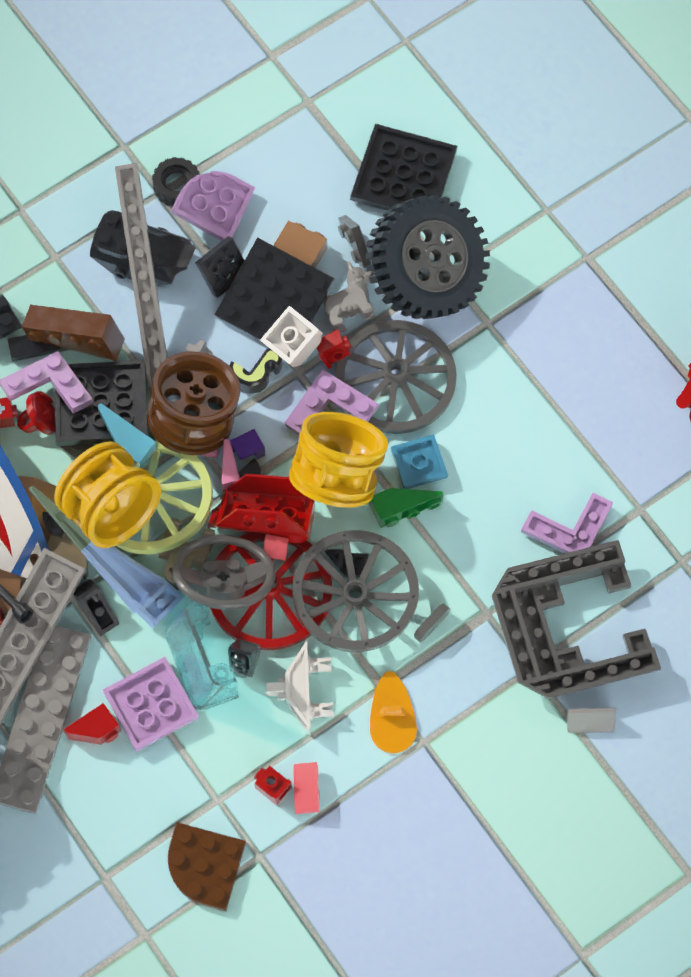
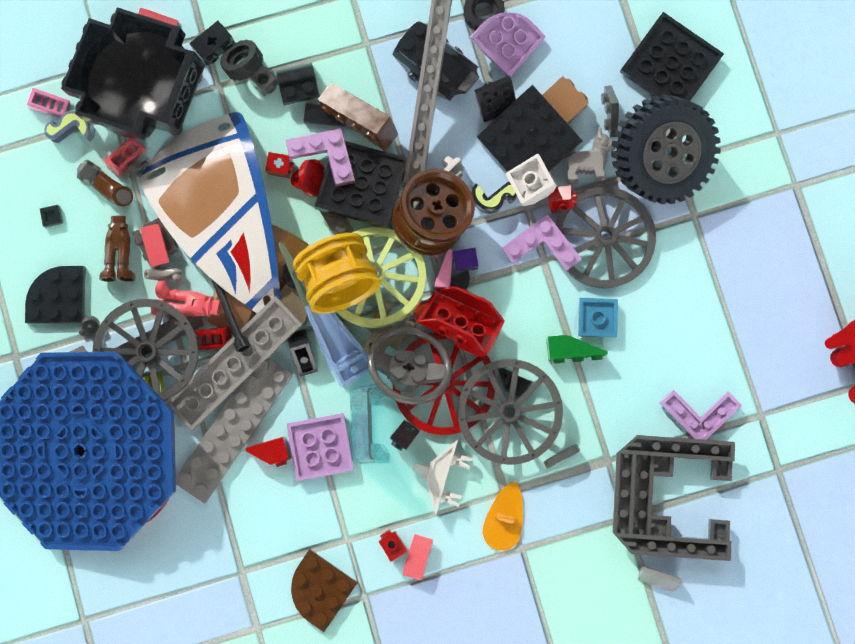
camera: 20 degrees right, 15 degrees up
medium azure slope [98,403,157,468] -> none
coral tile [264,534,289,561] -> none
yellow wheel [289,412,388,508] -> none

